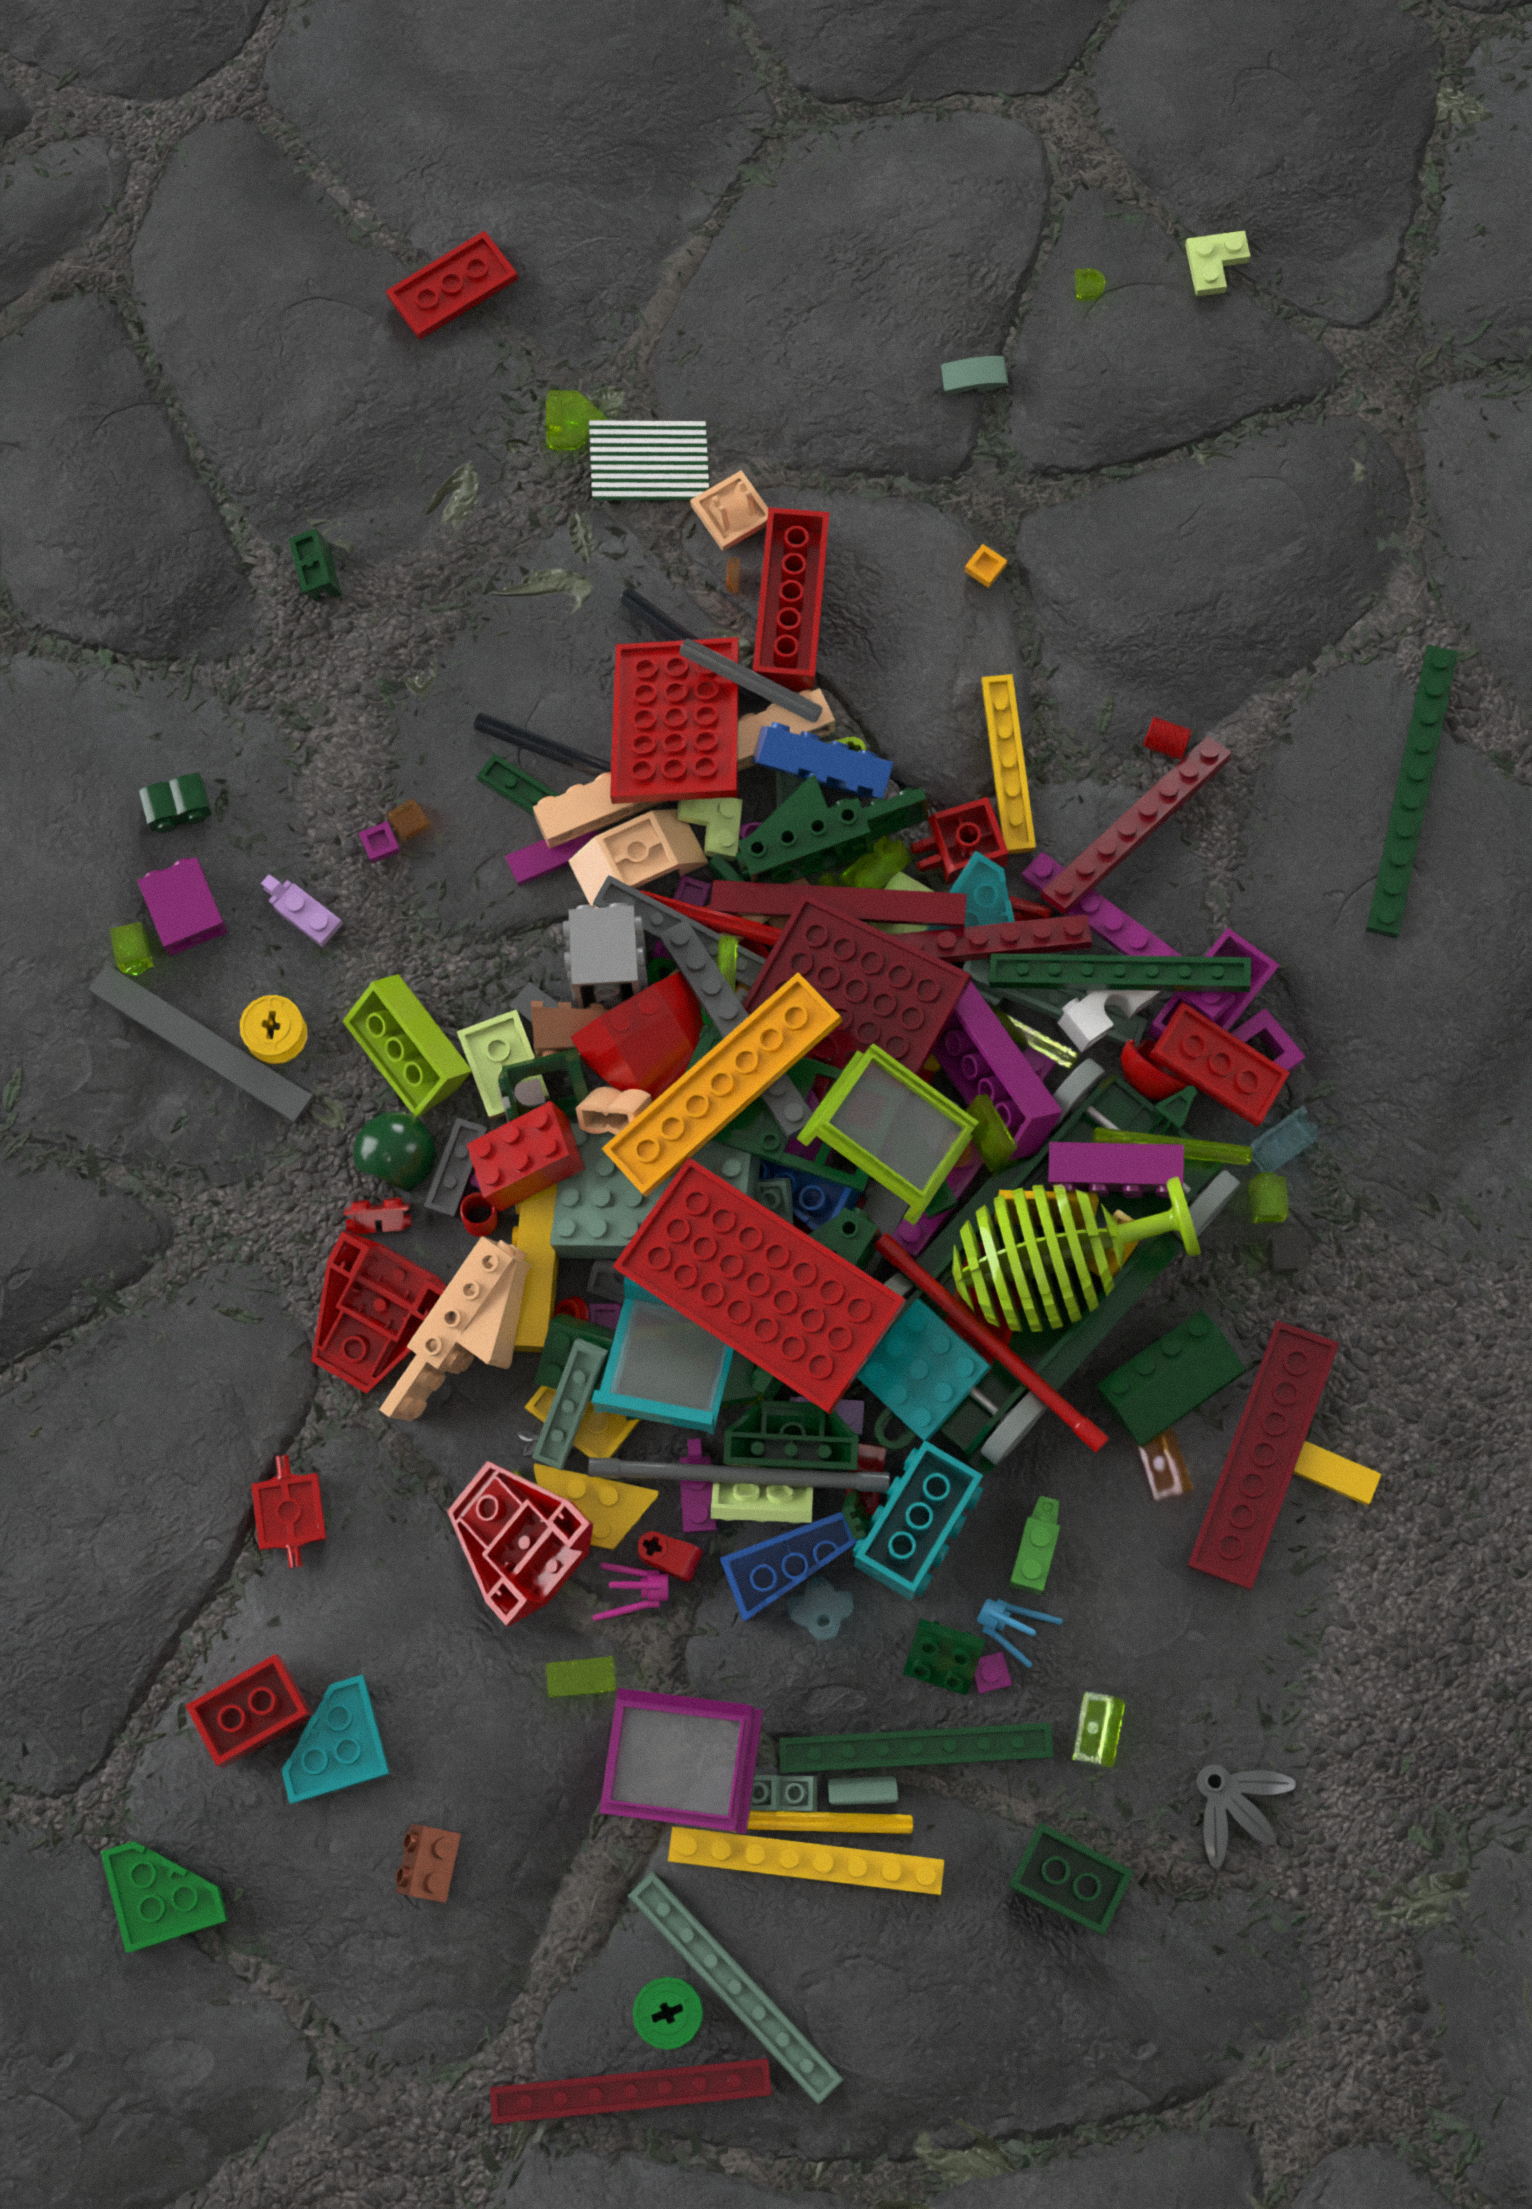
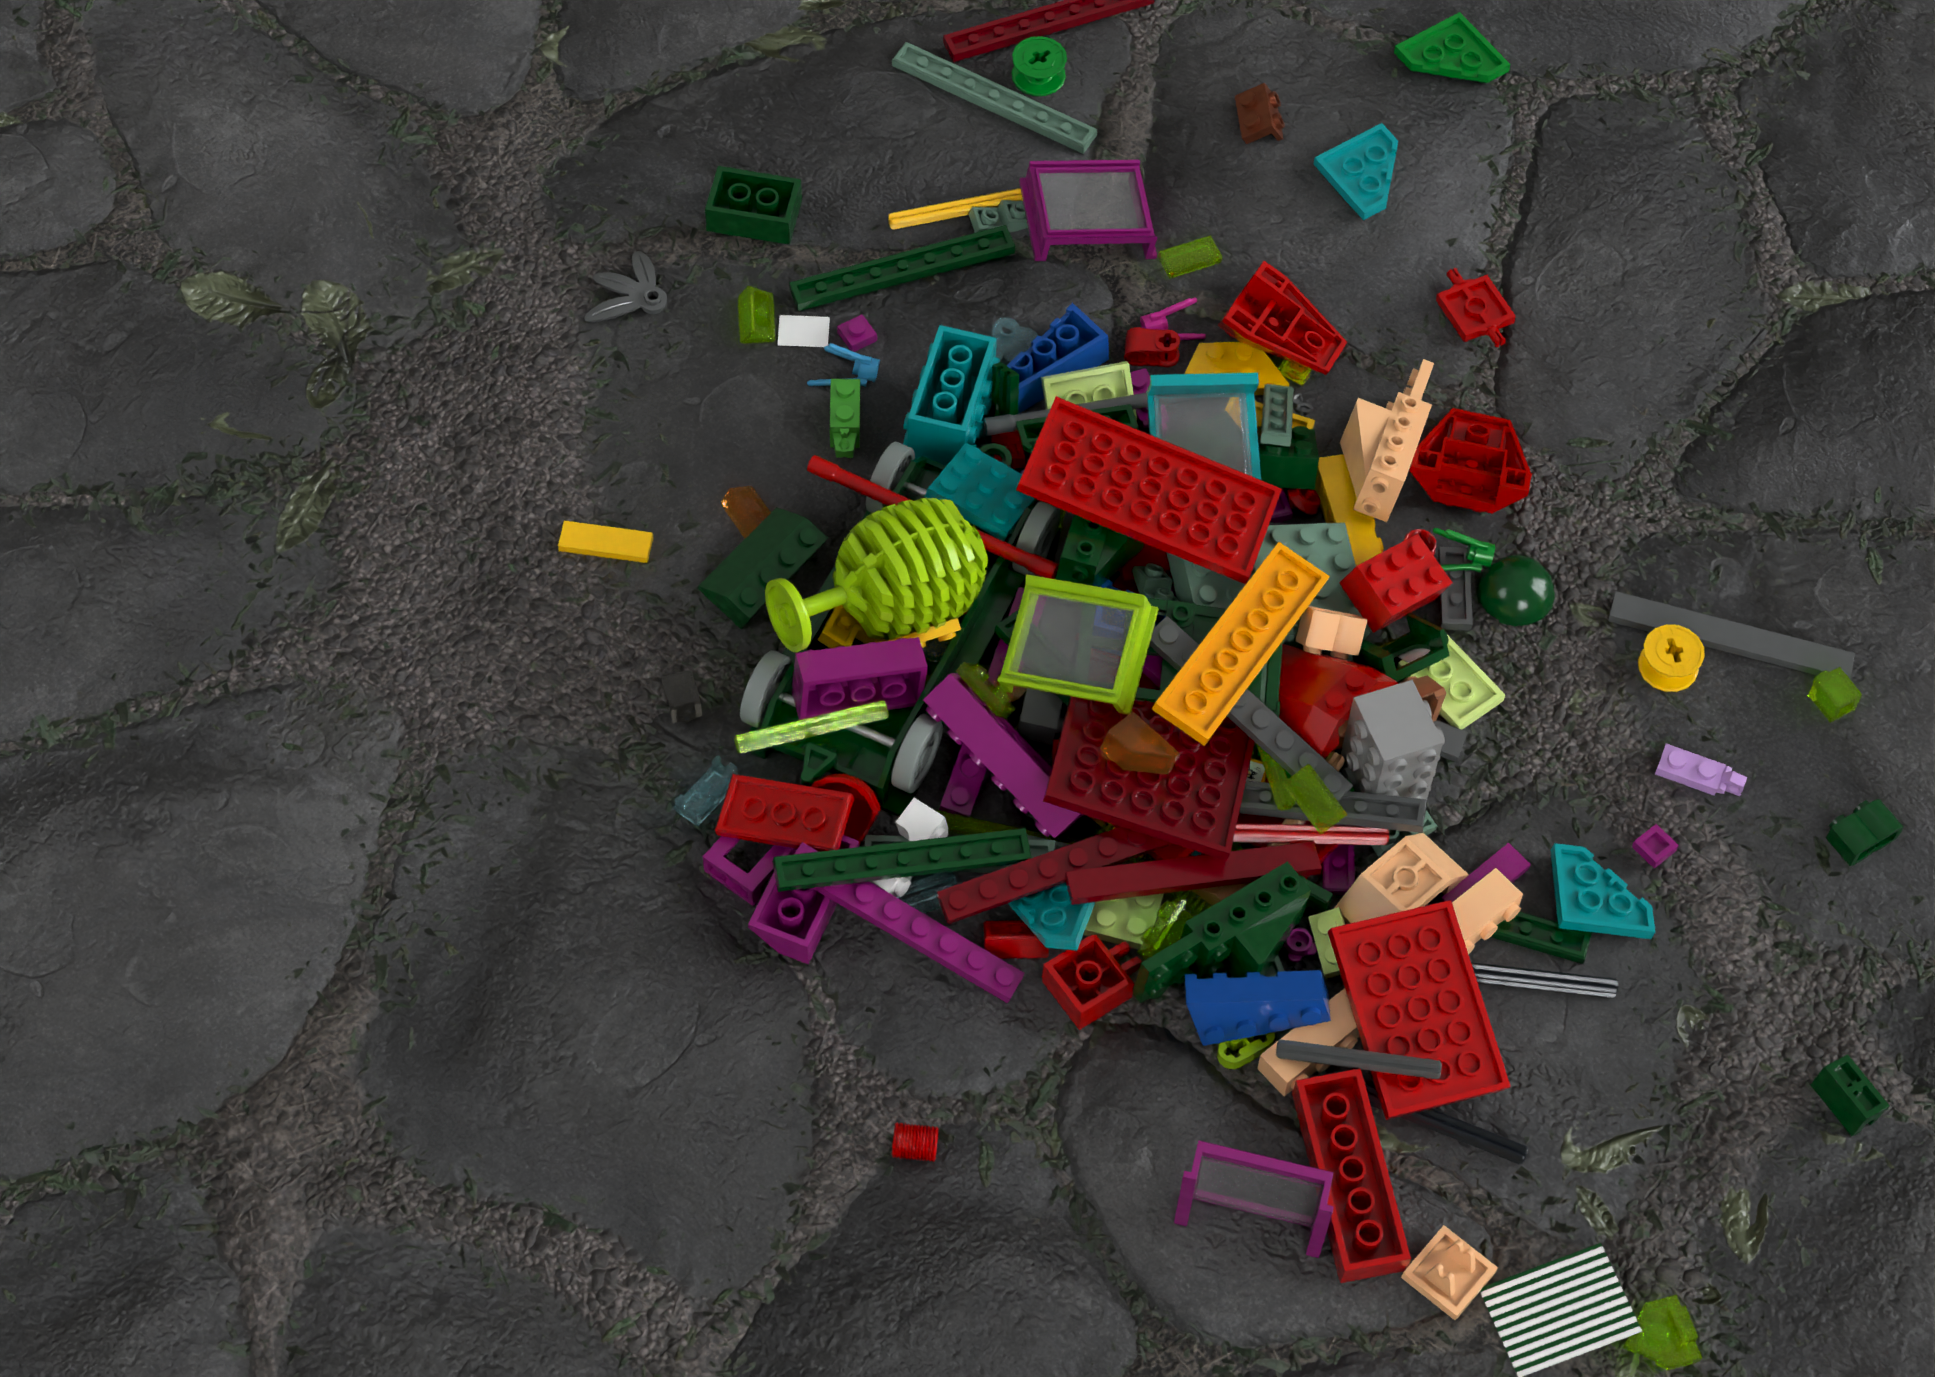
camera: 160 degrees right, 15 degrees down
magenta panel [138,857,229,956] -> none
red brick [185,1654,313,1768] -> none
lime slope [342,974,472,1118] -> none
red hinge [343,1198,412,1235] -> none
clear orange tile [386,798,430,842] -> none
yellow plate [668,1826,944,1895] -> none
clear orange tile [726,557,741,593] -> none
sand green slope [828,1776,898,1806] -> none
dark green plate [903,1618,985,1696] -> none
light orange plate [964,544,1007,588] -> none
yellow plate [981,674,1036,854] -> none
dark red plate [1042,736,1232,915] -> none
dark red plate [1187,1320,1339,1591] -> none
clear neon green brick [1248,1172,1289,1223] -> none
dark green plate [1366,645,1458,938] -> none
none -> white sticker [777,315,830,347]
none -> clear orange slope [1100,712,1180,774]
none -> piece [1174,1140,1334,1258]
none -> clear neon green tile [1282,764,1348,835]
none -> green plant [1432,528,1495,572]
none -> teal plate [1550,843,1655,939]

